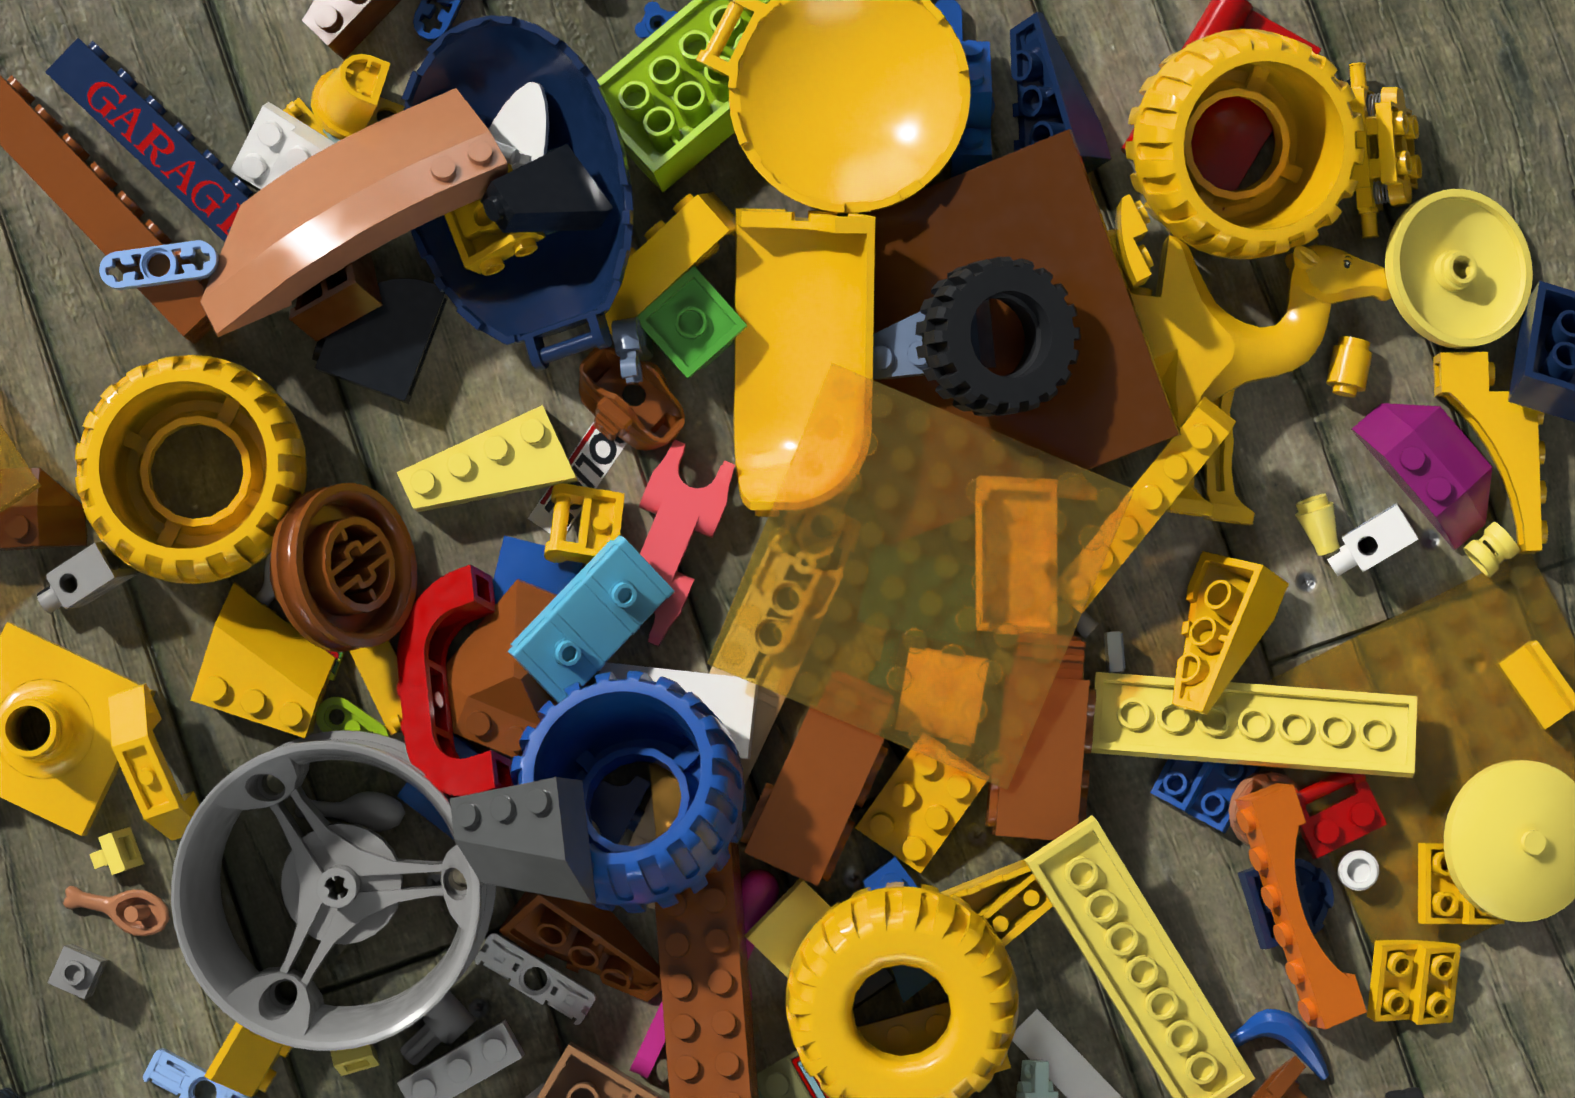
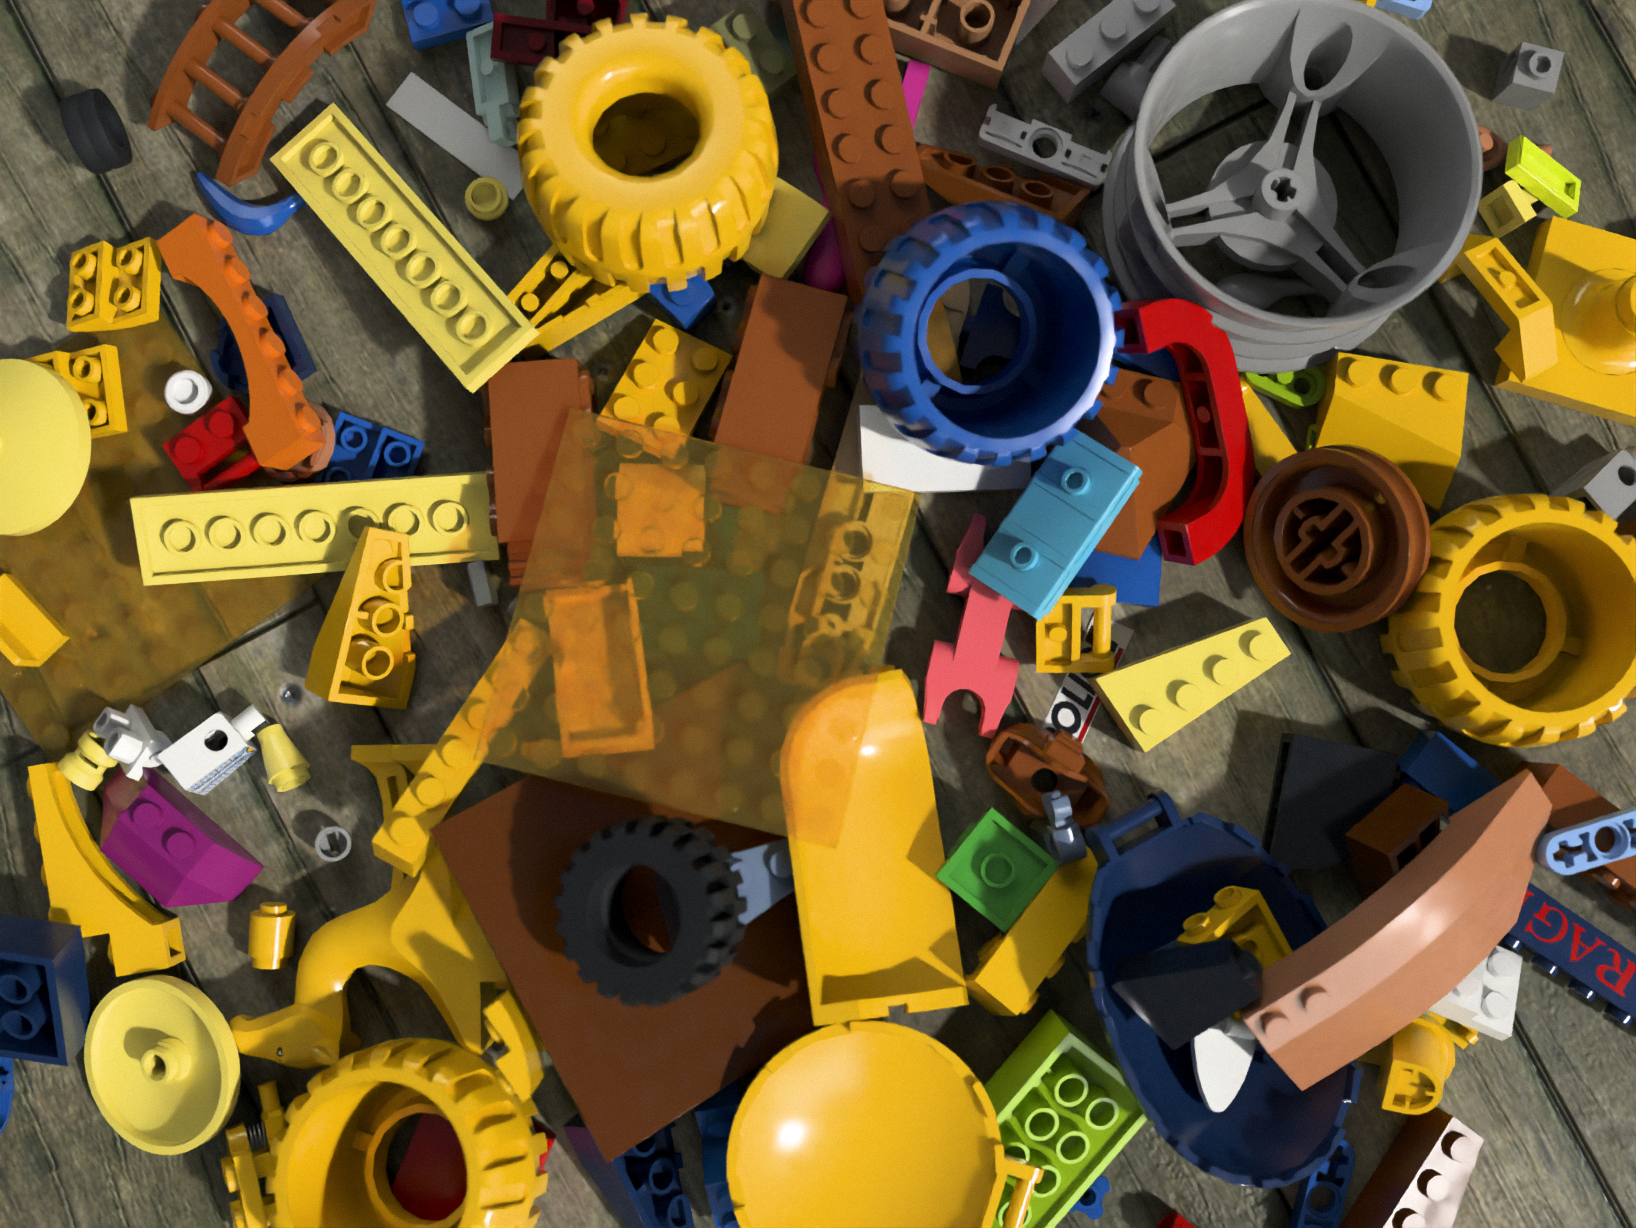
camera: 170 degrees right, 0 degrees up
dark grey wedge [450,777,596,904] -> none
none -> white hips [93,704,172,781]
none -> light grey hinge [315,826,352,862]
none -> light yellow plate [465,177,509,221]
none -> blue brick [1397,730,1503,825]
none -> neon yellow tile [1505,135,1581,219]

